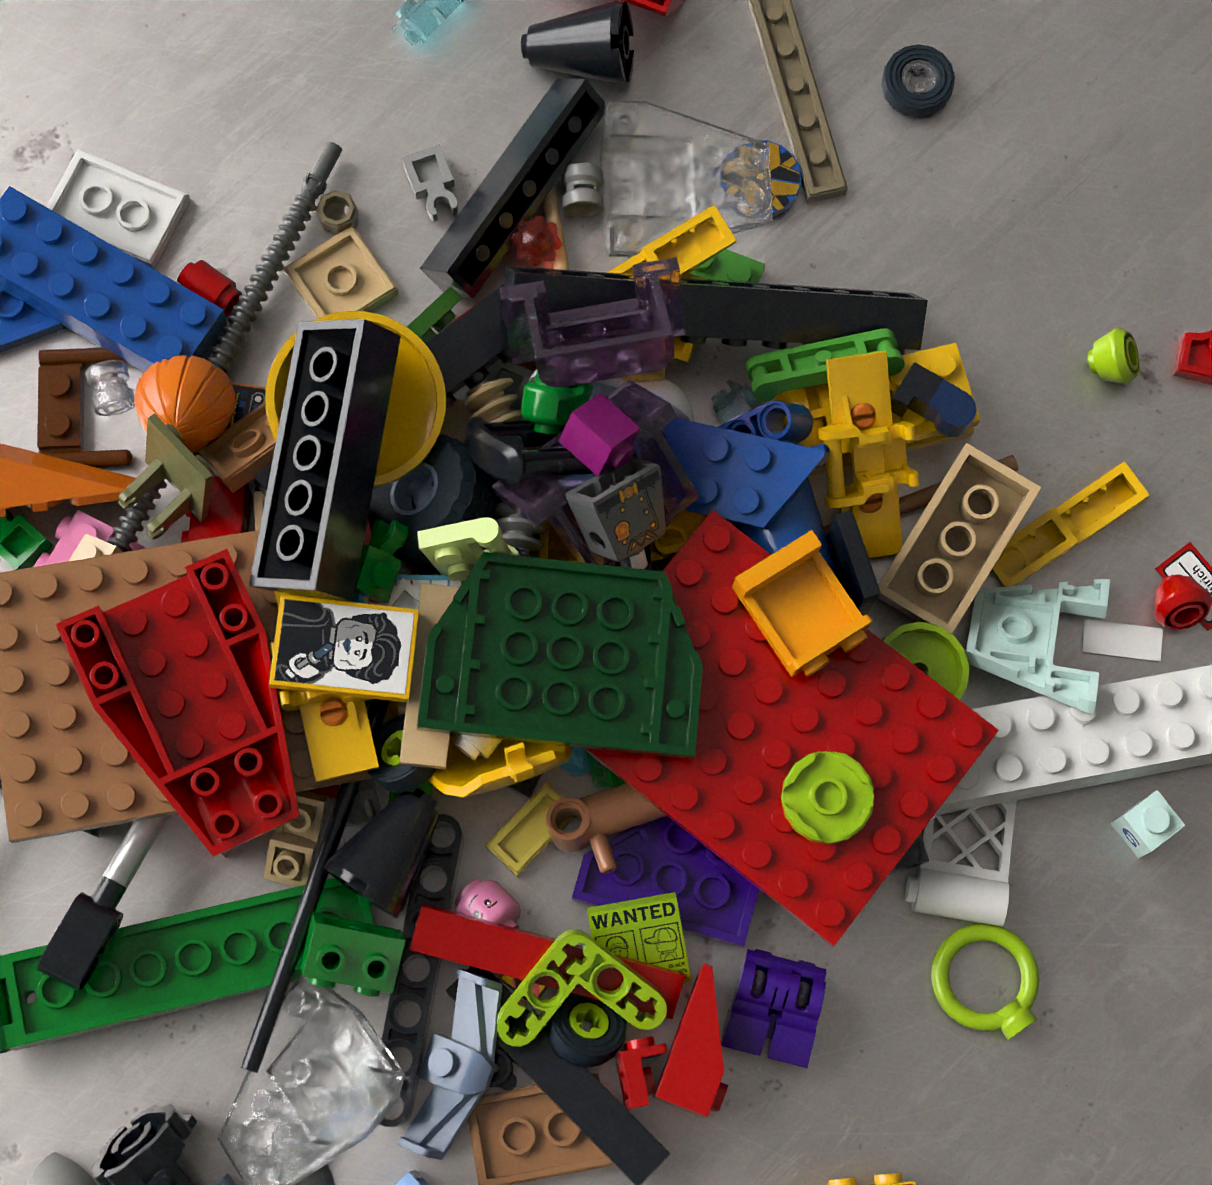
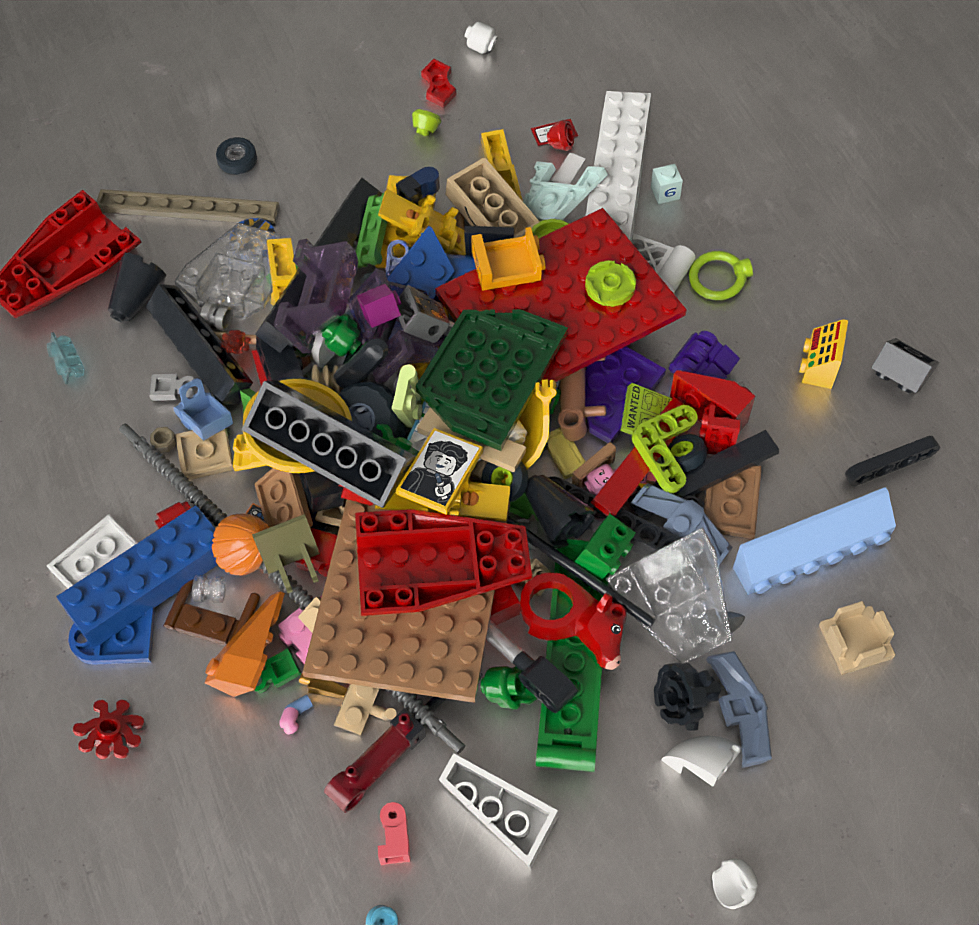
camera: 65 degrees left, 15 degrees down
none -> medium blue piece [174,378,233,441]
none -> green head [480,666,537,710]
none -> red animal [520,573,627,670]
none -> medium nougat tile [572,442,616,488]

